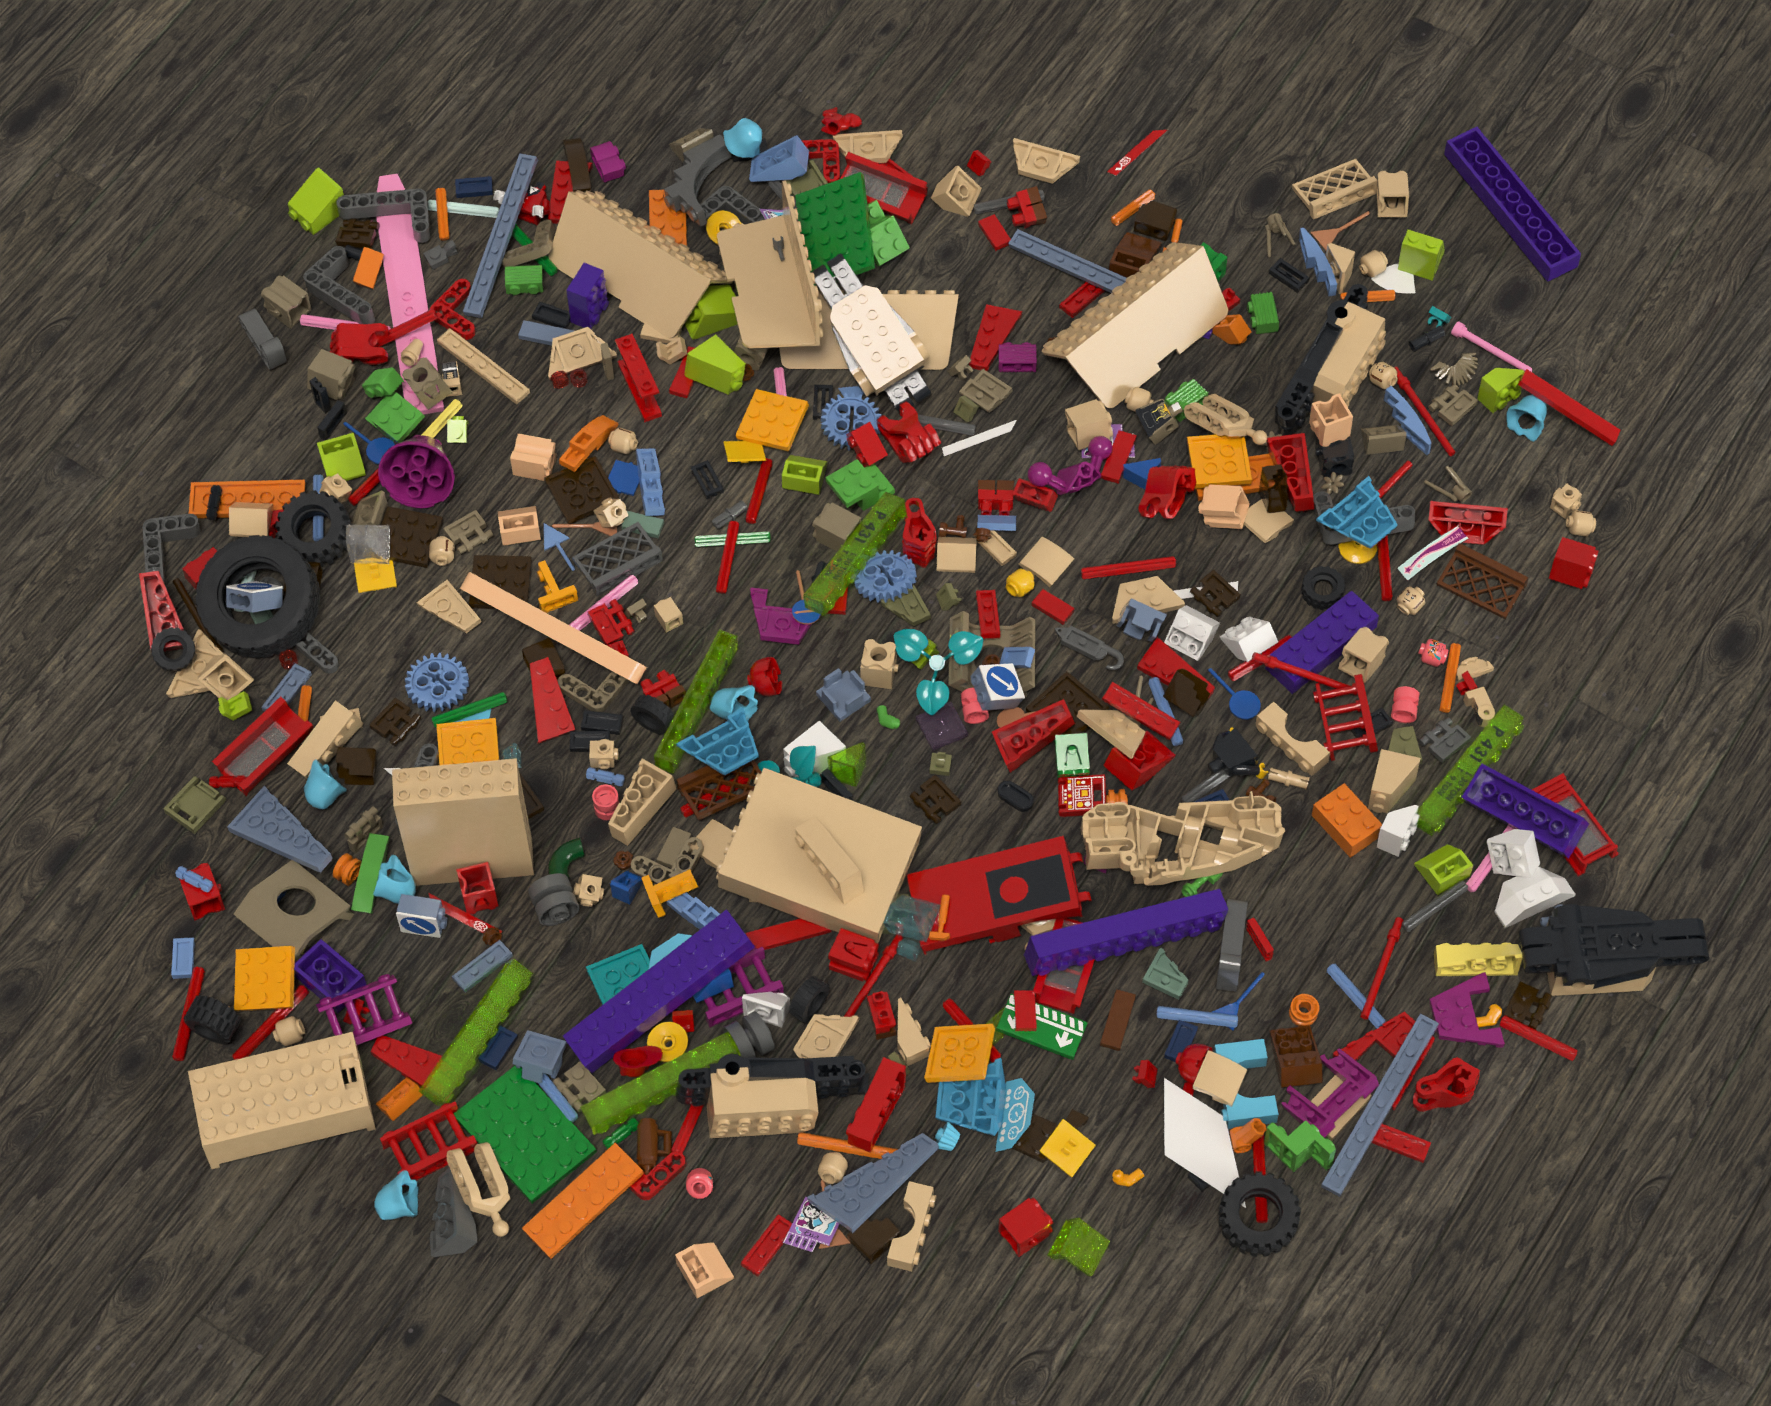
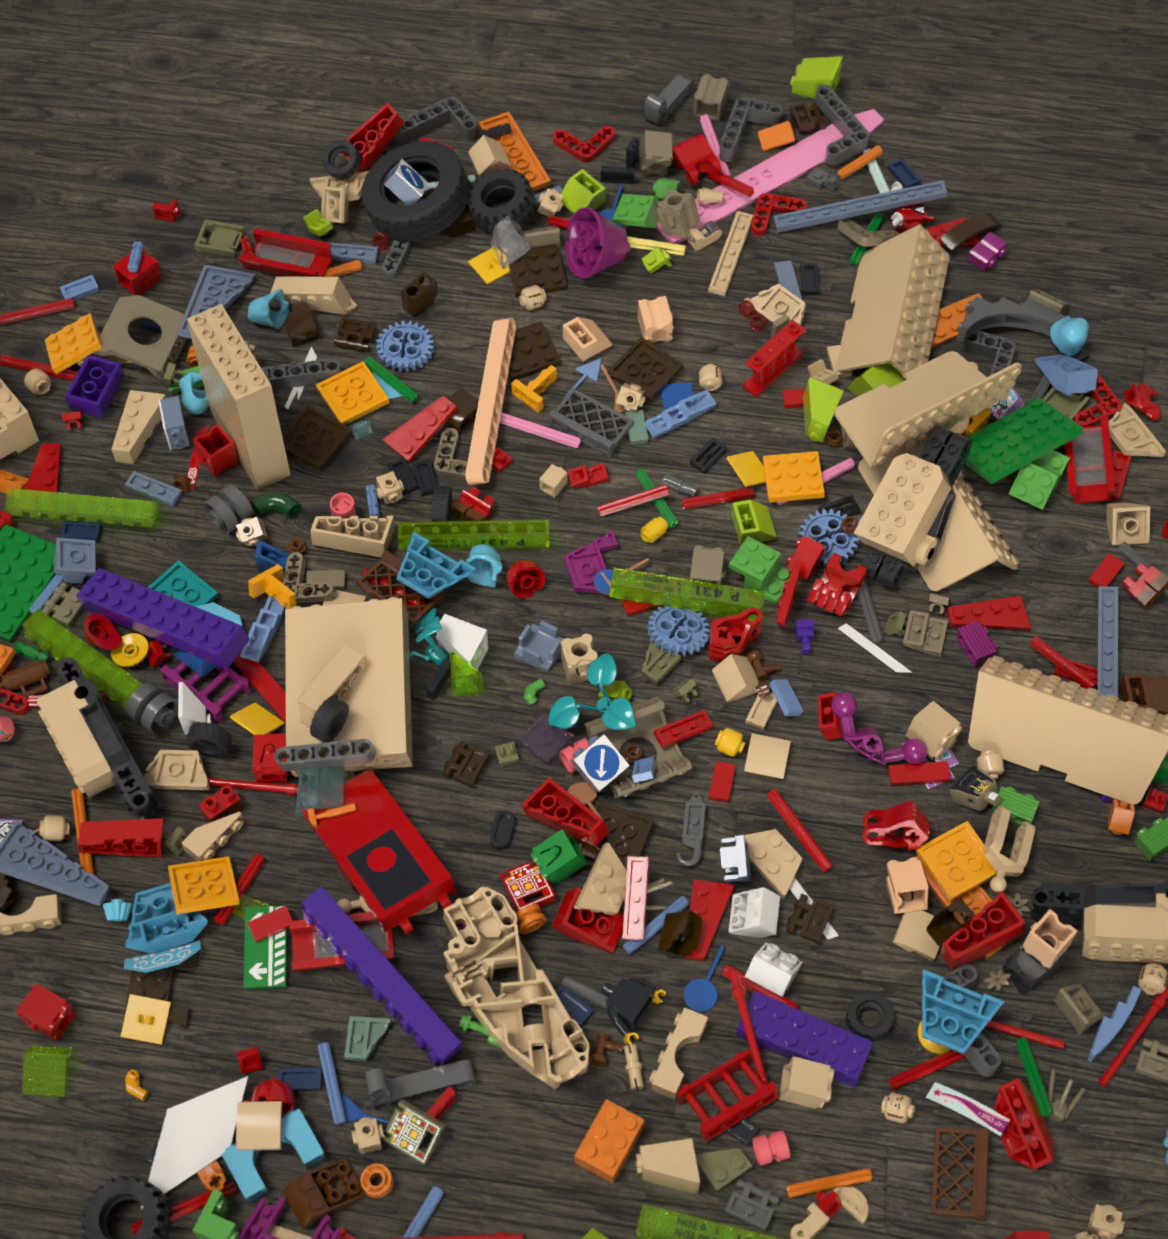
camera: 65 degrees right, 0 degrees up
black tyre [183,995,241,1044] -> none
magenta fence [316,974,412,1045] -> none
tan wing [416,580,482,633] -> none
dark tan plate [443,510,493,555] -> none
bright green brick [505,265,543,295] -> none
orange slope [559,415,619,472] -> none
dark purple brick [566,263,609,329] -> none
red plate [587,599,635,645] -> none
dark tan tile [624,598,647,623] -> none
yellow dish [706,210,741,244] -> none
red hips [978,480,1014,516] -> none
reddish brown tile [1100,989,1136,1051] -> none
blue slope [1123,458,1161,489] -> none
white slope [1377,805,1420,857] -> none
coral head [1418,639,1449,667] -> none
none -> tan wedge [111,390,166,464]
none -> red bracket [152,199,181,222]
none -> olive tile [163,362,184,387]
none -> yellow piece [230,702,285,735]
none -> dark grey beam [274,739,376,771]
none -> black tyre [310,696,349,743]
none -> tan brick [352,1117,384,1154]
none -> olive container [382,1099,446,1165]
none -> dark brown piece [400,272,438,317]
none -> red beam [553,126,615,163]
none -> red slope [568,462,610,487]
none -> yellow brick [640,517,668,543]
none -> red wing [776,560,802,628]
none -> dark purple piece [794,619,814,654]
none -> reddish brown plate [840,516,858,534]
none -> green axle [1016,1037,1053,1117]
none -> red axle [1030,636,1096,689]

